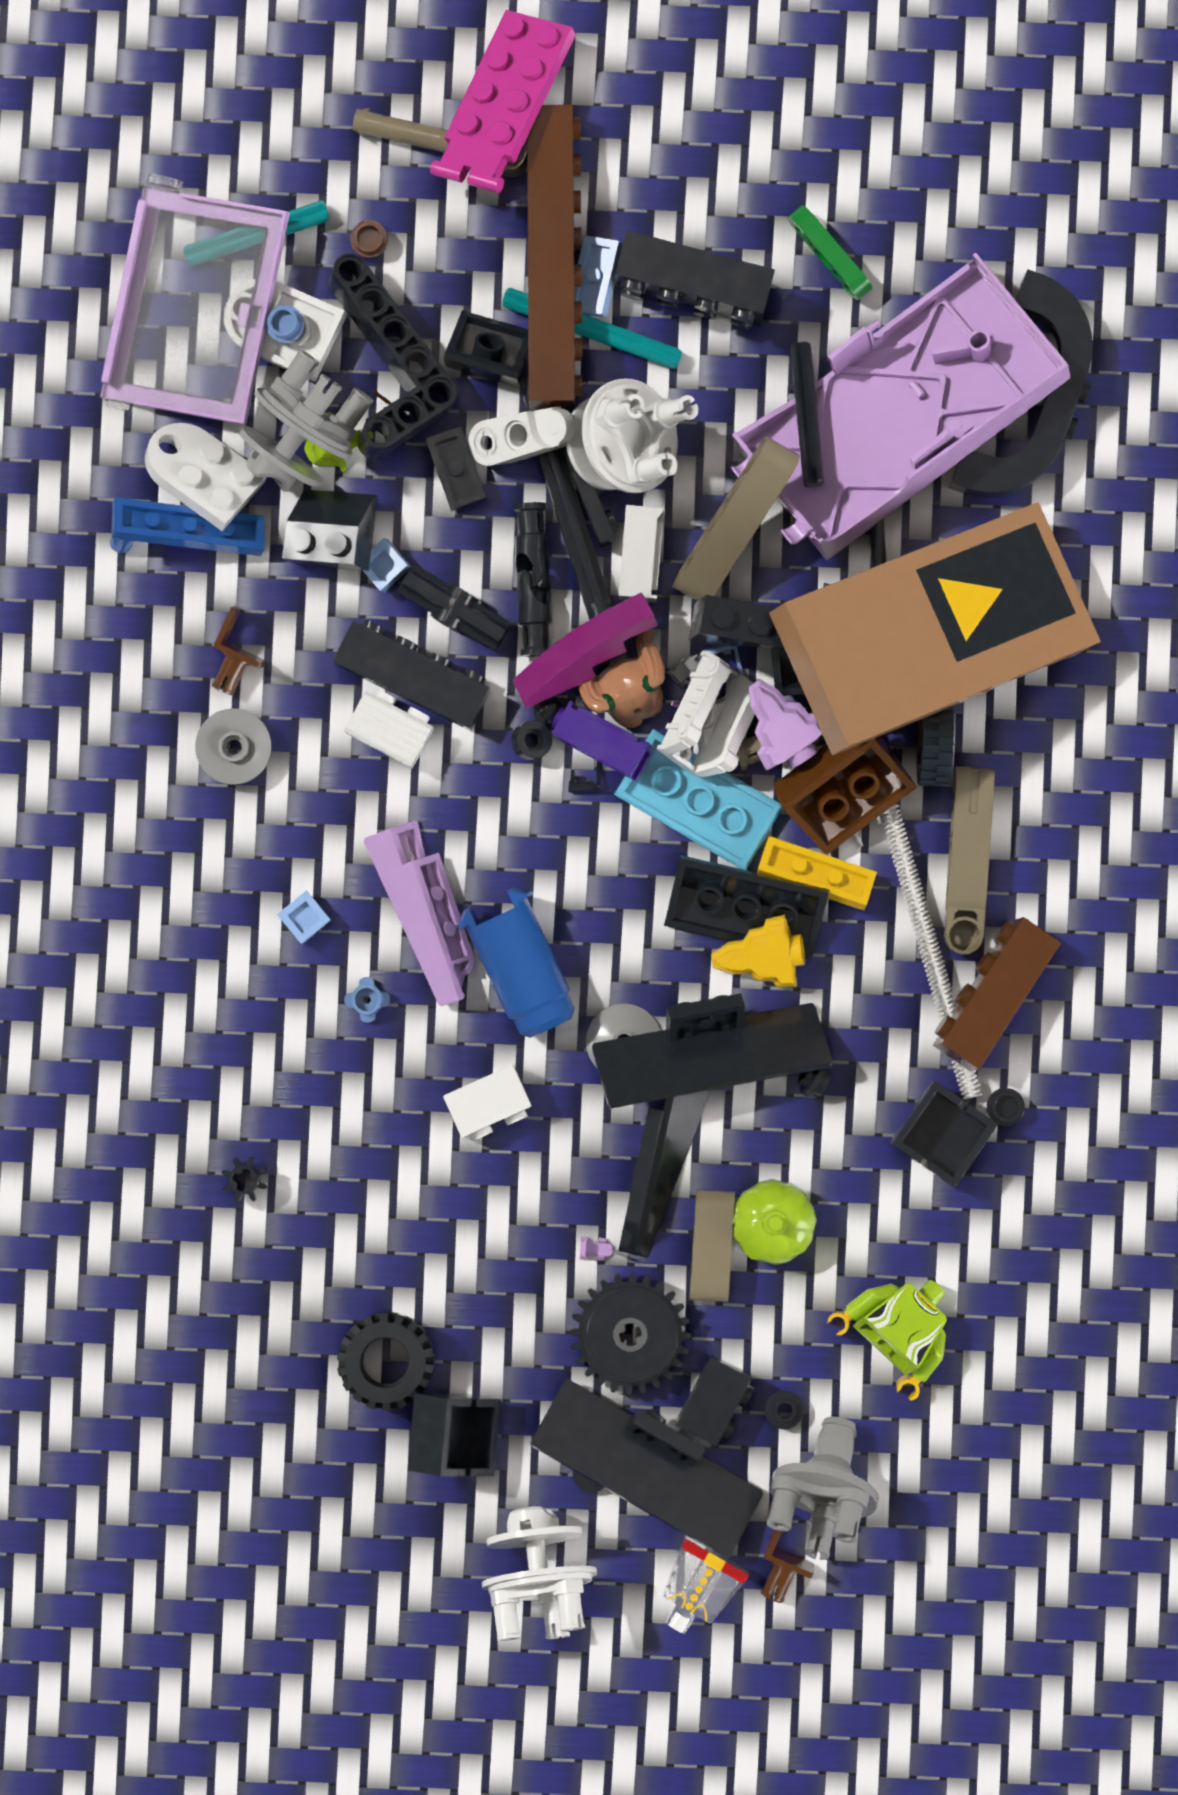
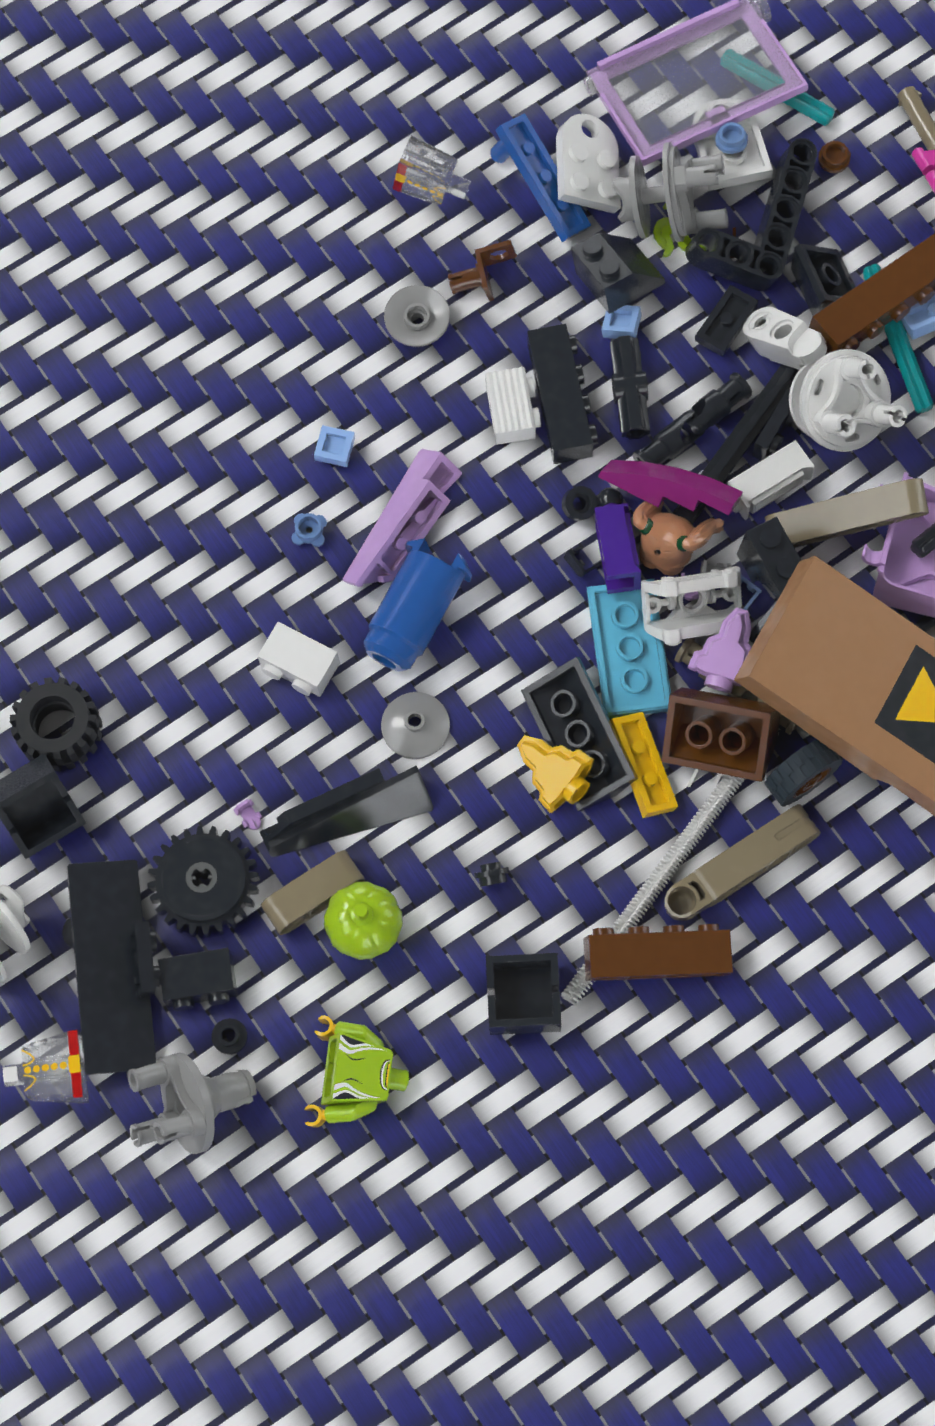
camera: 55 degrees right, 15 degrees down
black gear [222,1156,268,1203] -> none
black bracket [592,993,832,1108] -> none
reddish brown bracket [761,1529,814,1603] -> none
black plate [986,1088,1025,1126] -> none
none -> clear torso [393,135,471,205]

